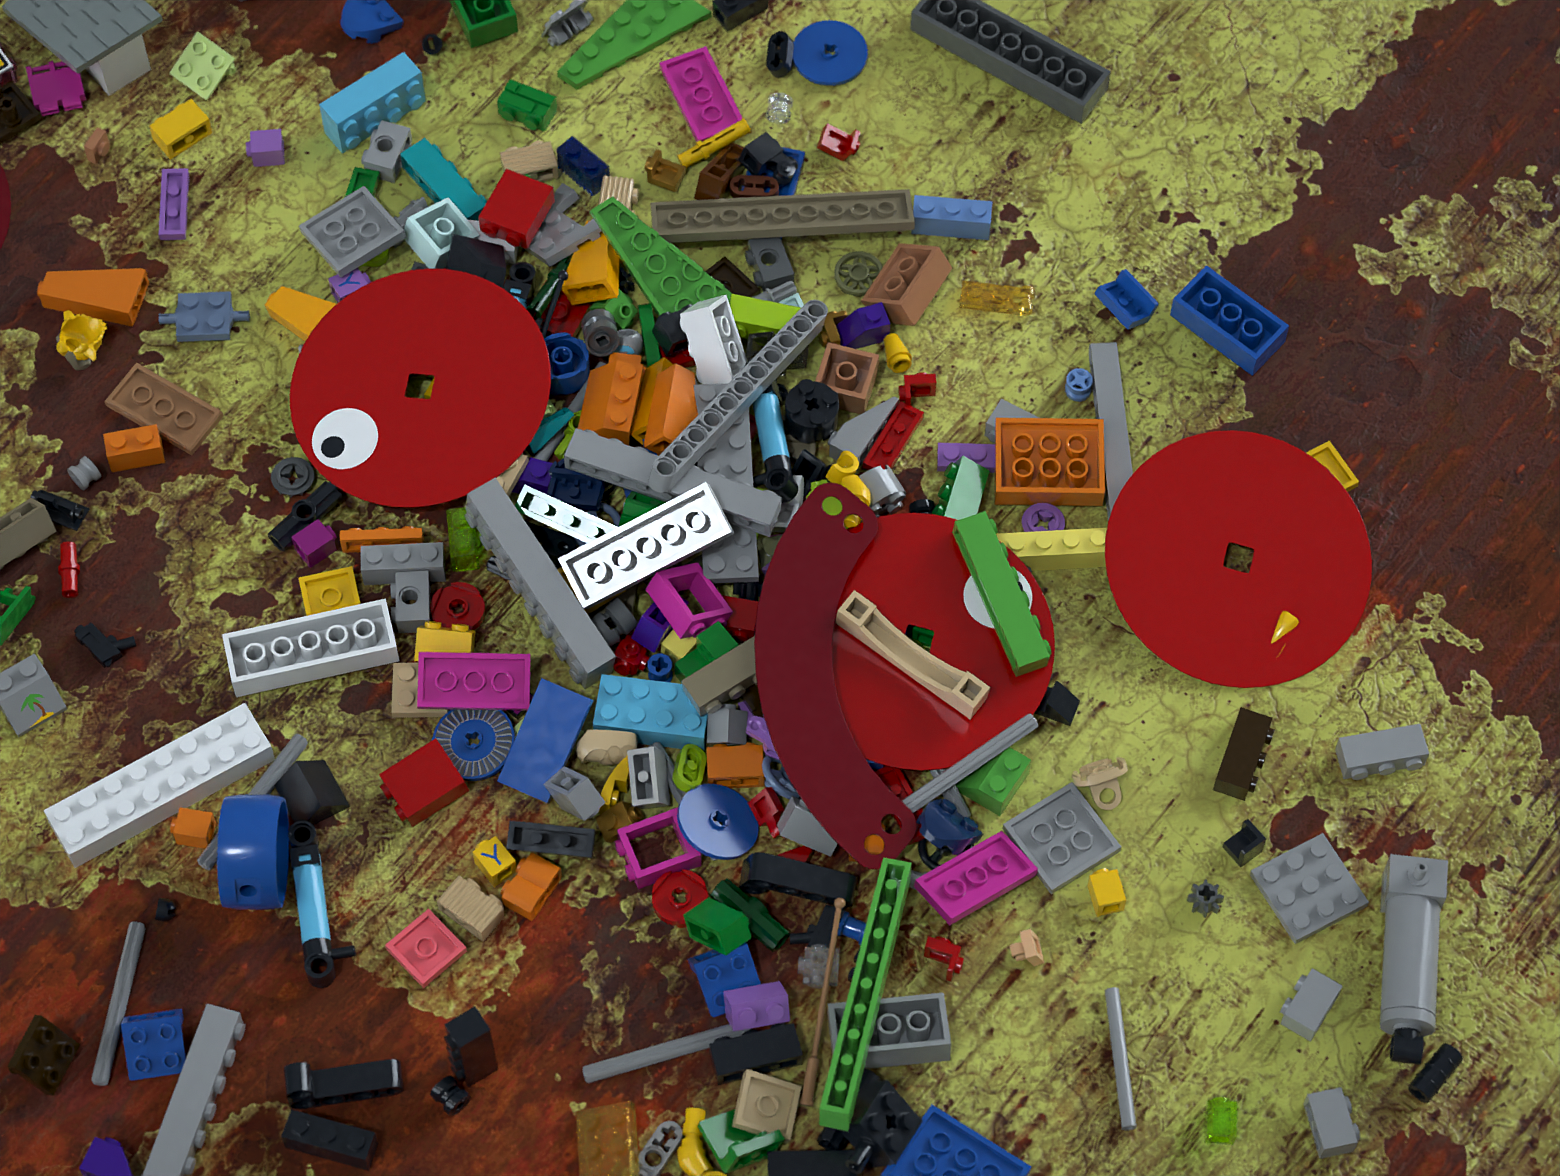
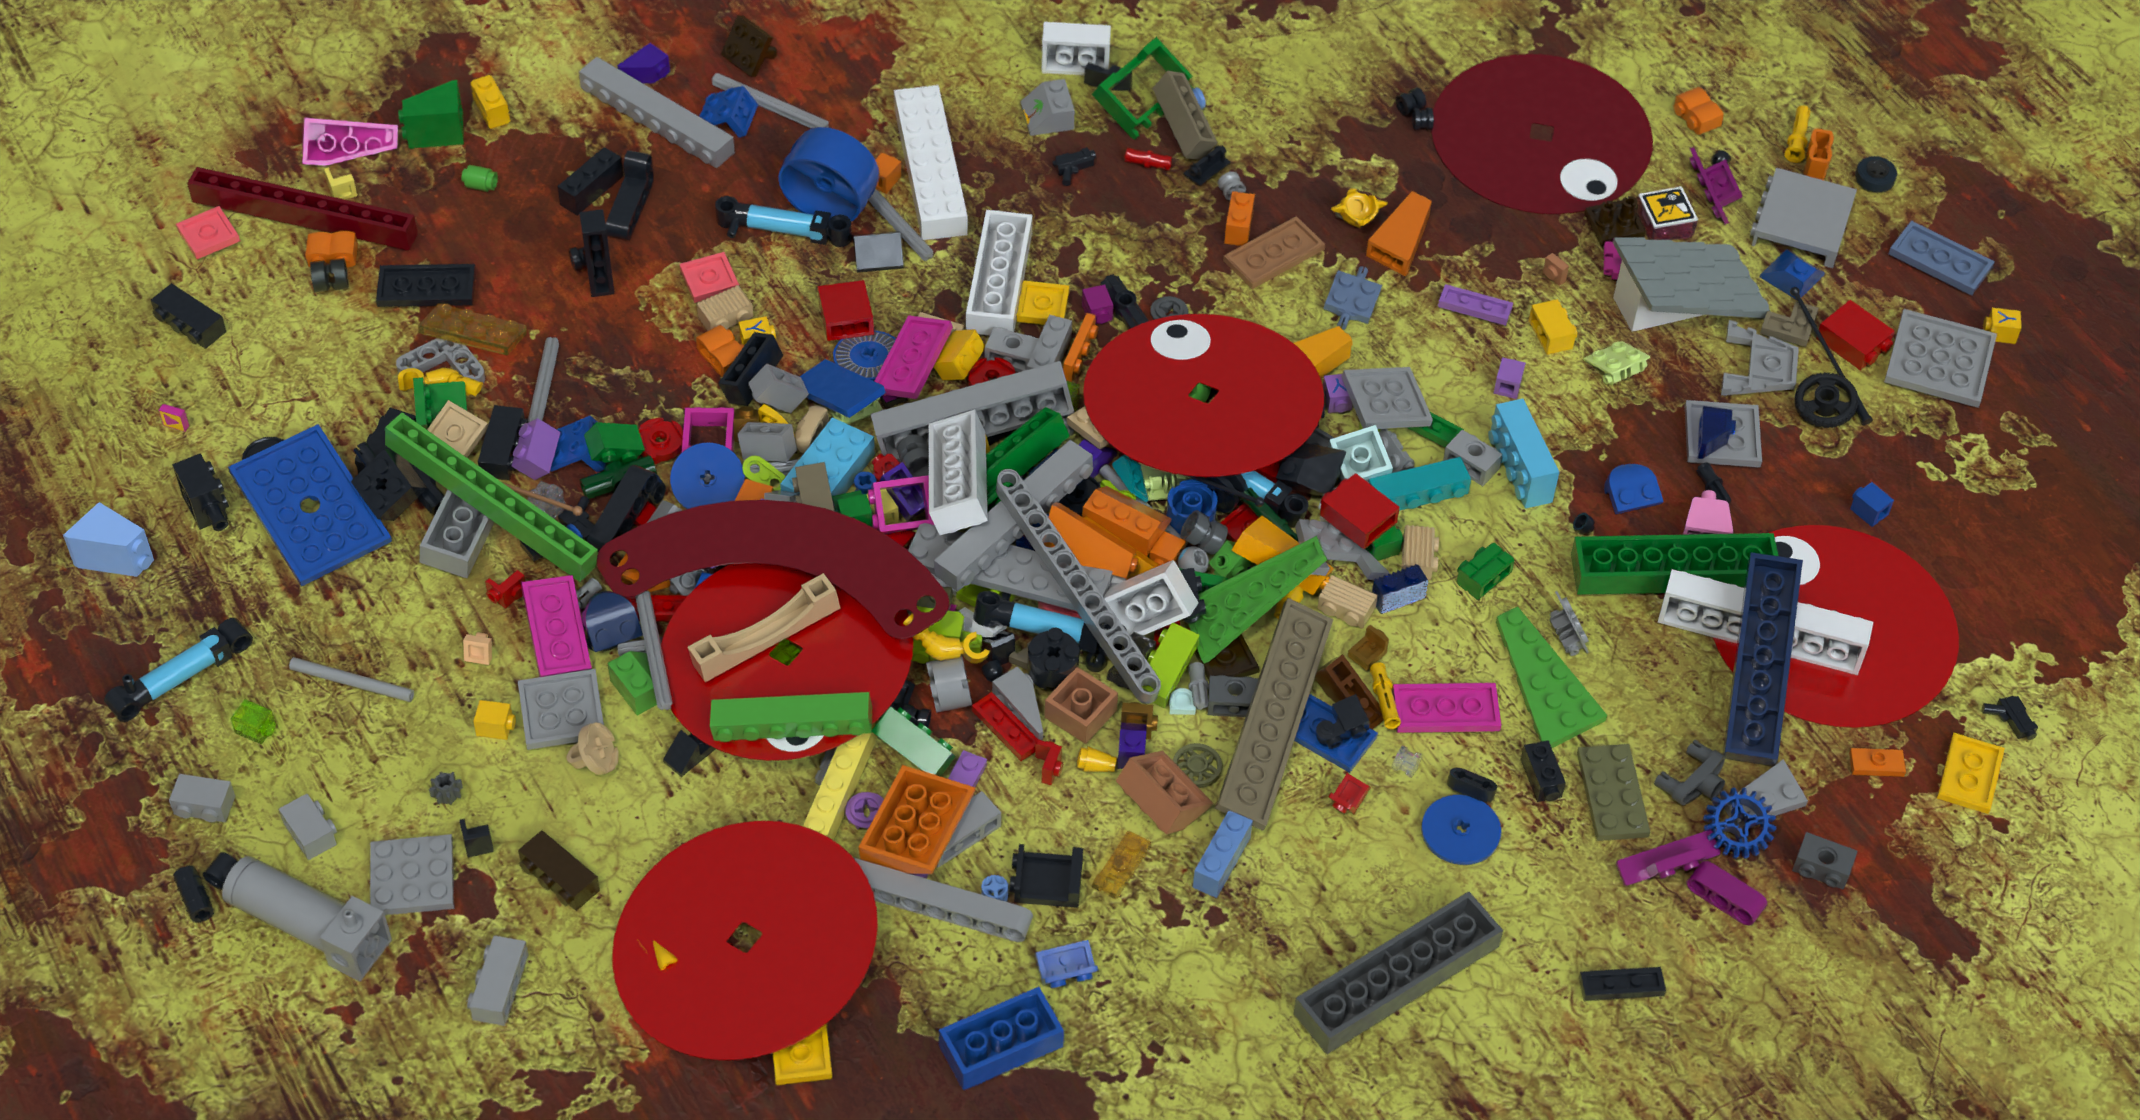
camera: 110 degrees right, 10 degrees down
copper beam [730,175,779,198] -> none
none -> black panel [1009,844,1083,908]

